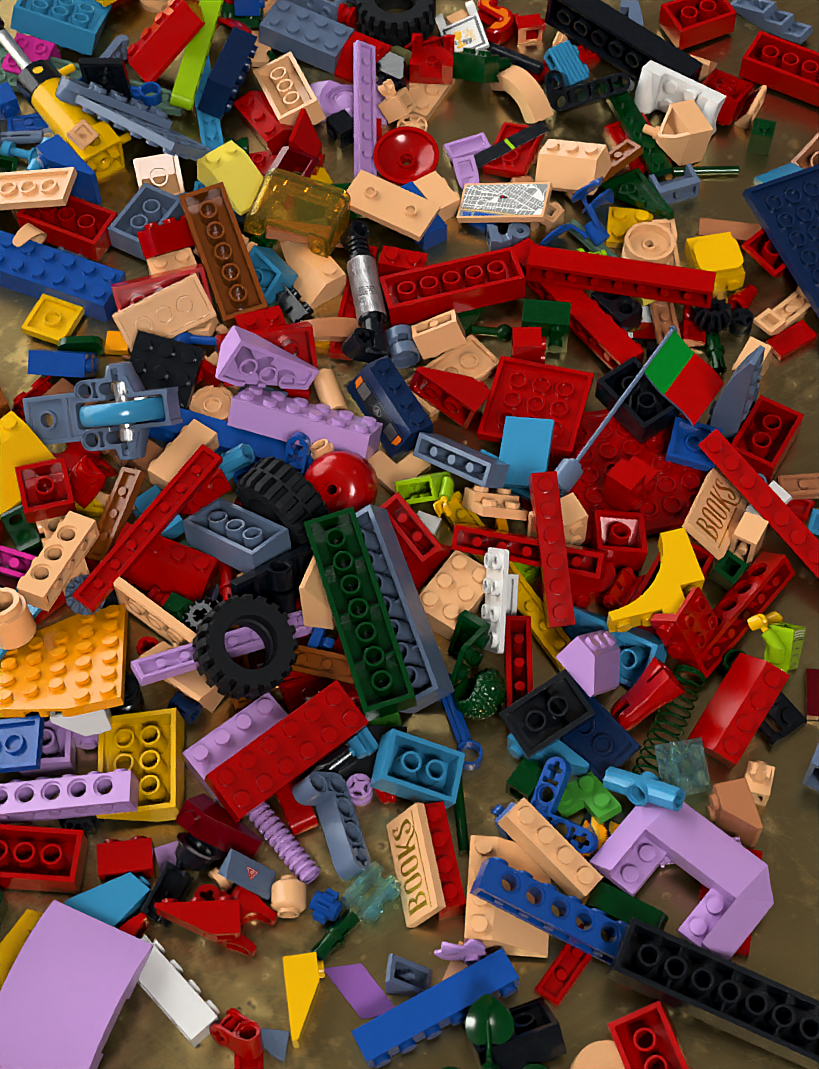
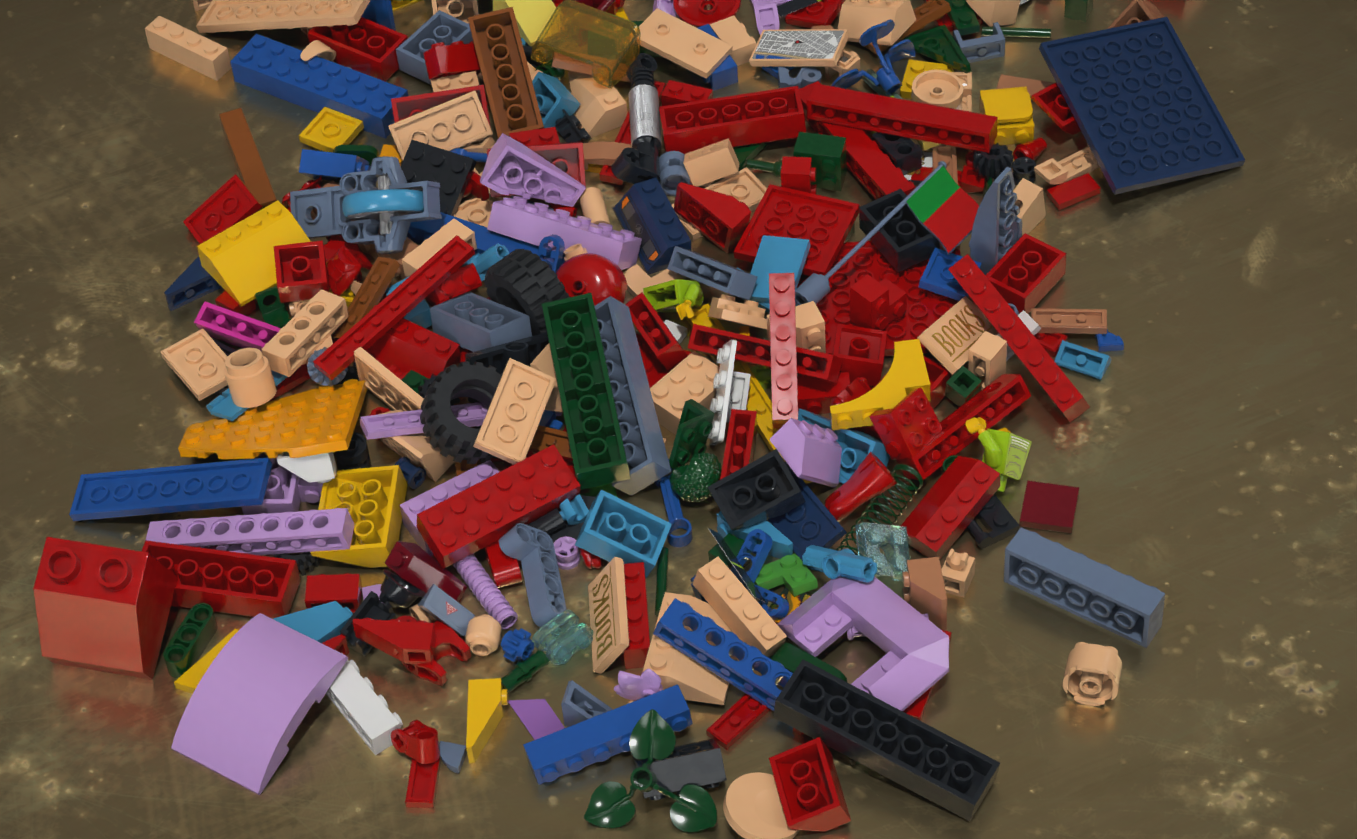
camera: 10 degrees right, 10 degrees down
none -> light nougat tile [473,358,556,464]
none -> black sticker [708,528,766,603]

